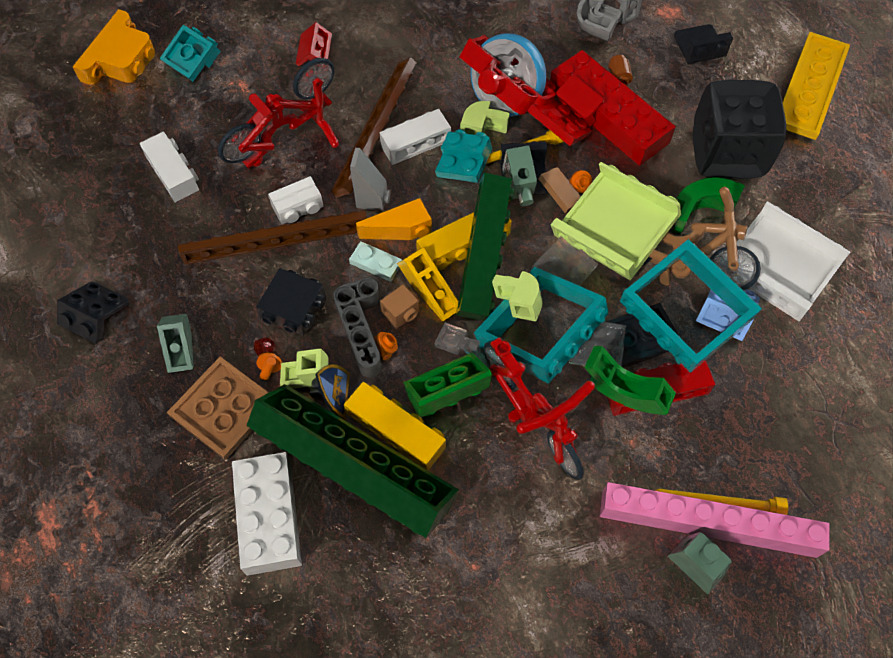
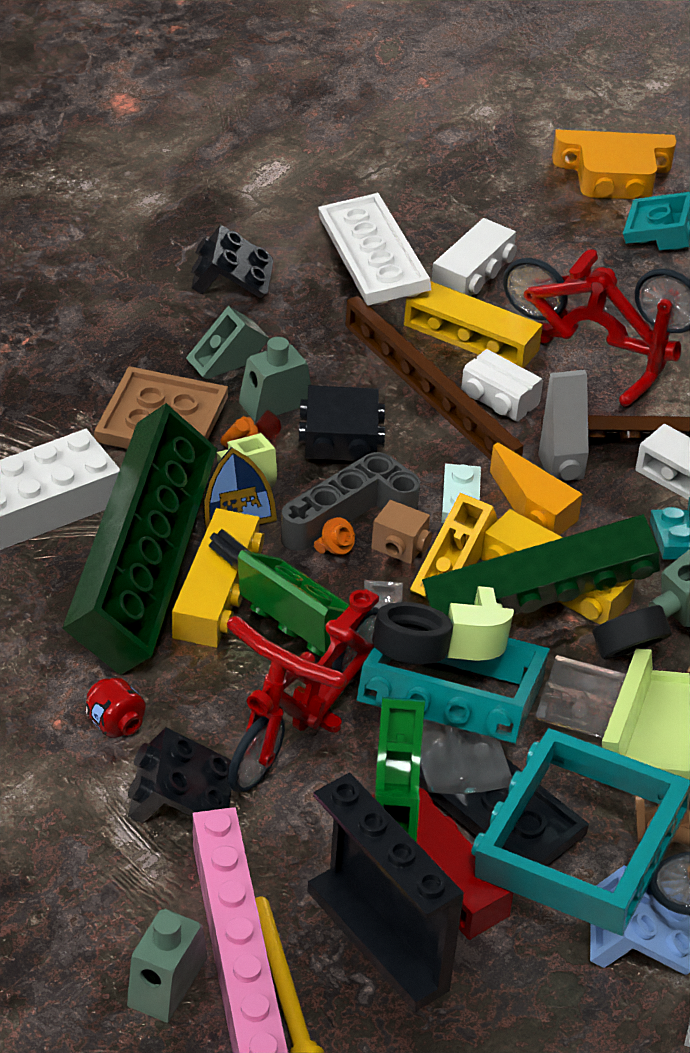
camera: 65 degrees right, 20 degrees down
none -> red head [85,678,146,738]
none -> black bracket [128,727,232,824]
none -> black piece [208,529,251,571]
none -> sand green torso [239,337,311,423]
none -> black panel [307,772,464,1013]
none -> white plate [318,193,431,306]
none -> black tyre [372,602,453,664]
none -> yellow brick [404,281,543,369]
none -> black tyre [592,605,672,660]

